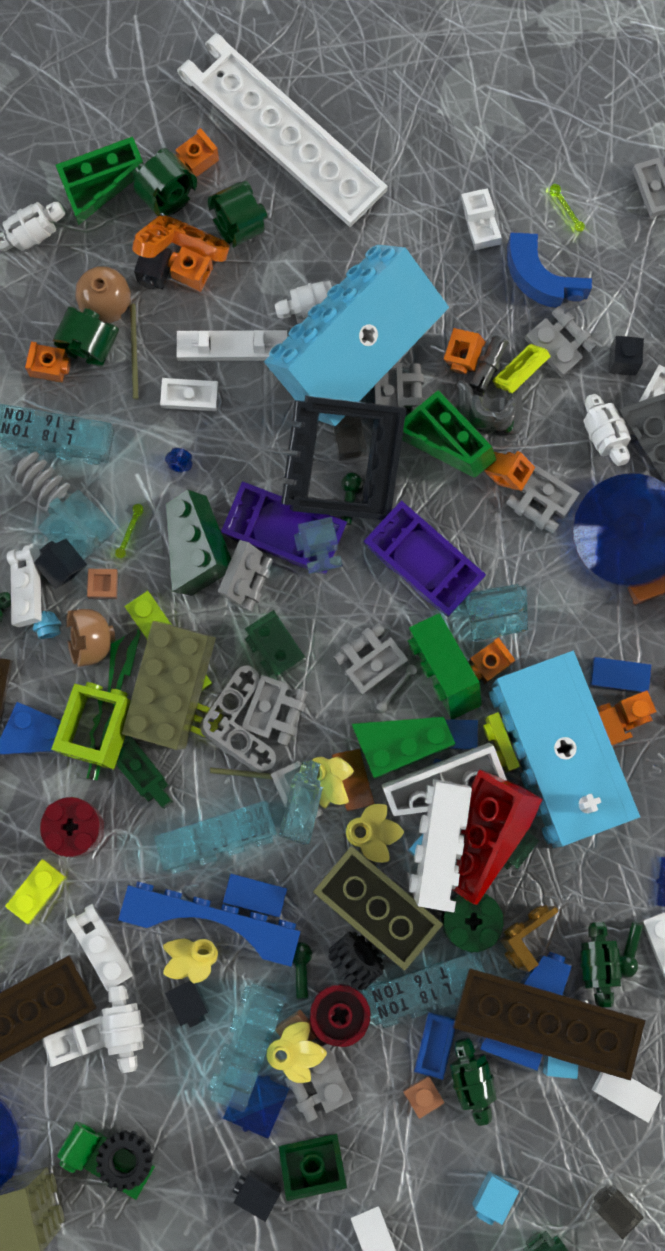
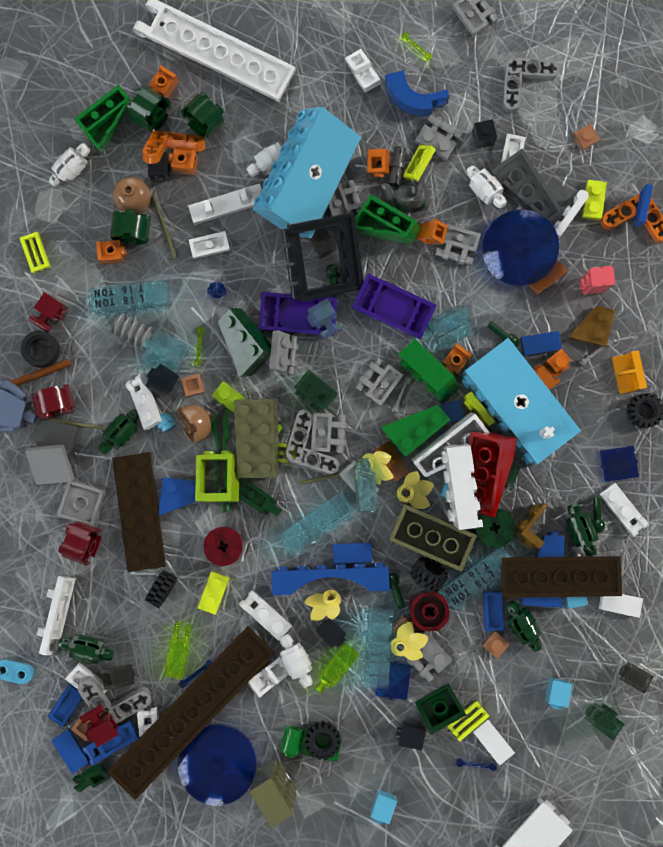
camera: 10 degrees left, 5 degrees up
none -> clear neon green hinge [315,642,360,693]
none -> neon yellow tile [447,700,489,741]
none -> dark green bar [487,321,519,347]

